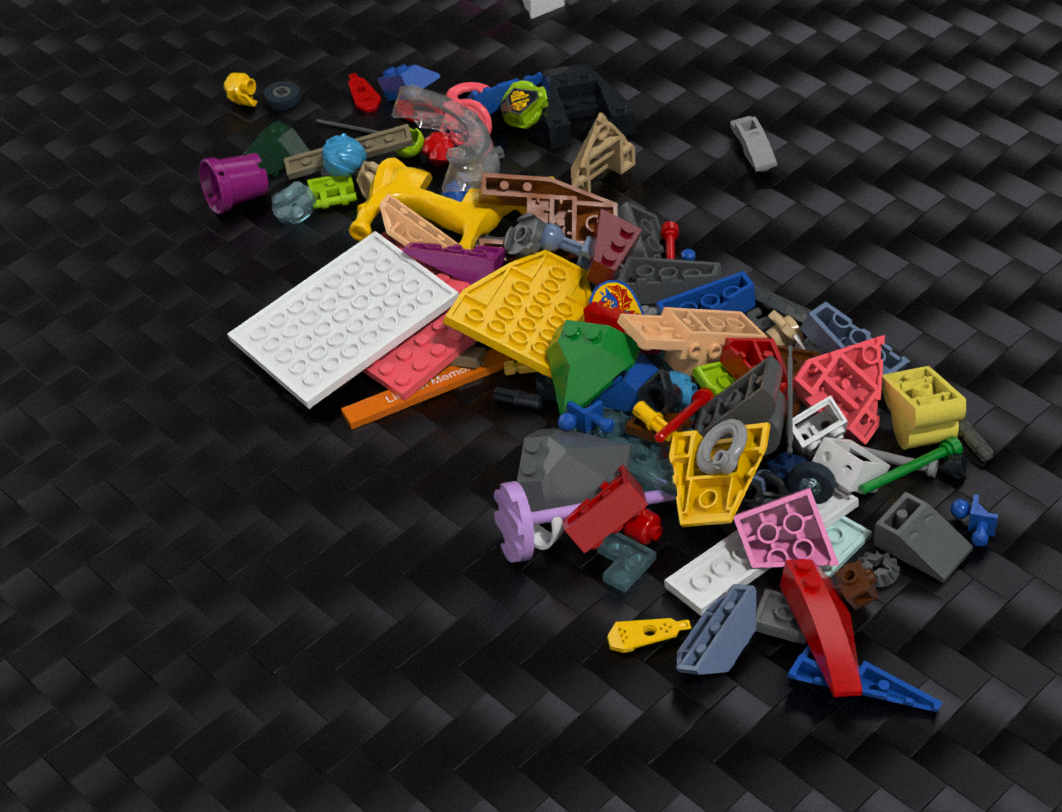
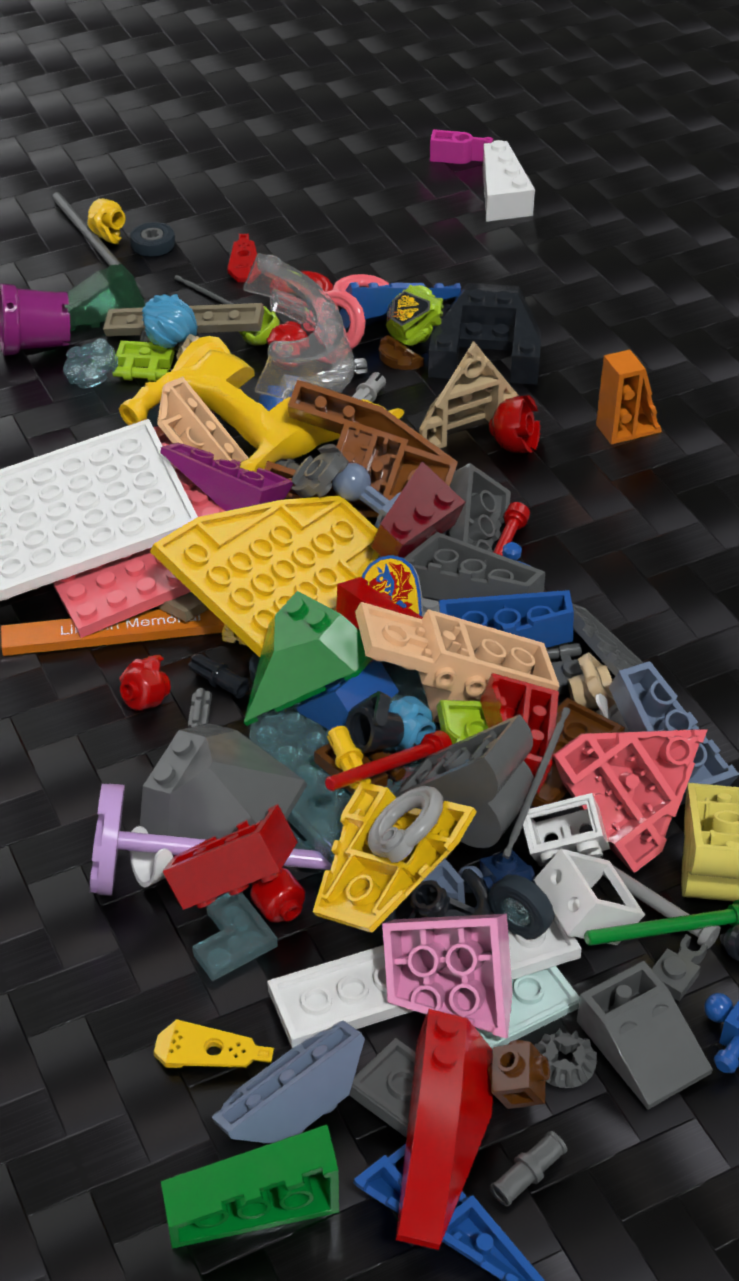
camera: 15 degrees right, 0 degrees up
blue slope [377,64,440,101] -> none
blue piece [558,400,615,434] -> none
light grey slope [730,116,777,172] -> none
none -> dark grey piece [52,192,143,296]
none -> red head [119,655,171,711]
none -> green wedge [161,1125,339,1249]
none -> dark grey axle [188,688,212,728]
none -> light grey axle [352,372,386,403]
none -> reddish brown tile [379,335,424,370]
none -> red cylinder [489,395,540,454]
none -> dark grey pin [490,1131,567,1206]
none -> orange wedge [596,349,662,445]
none -> dark grey plate [652,934,708,1001]

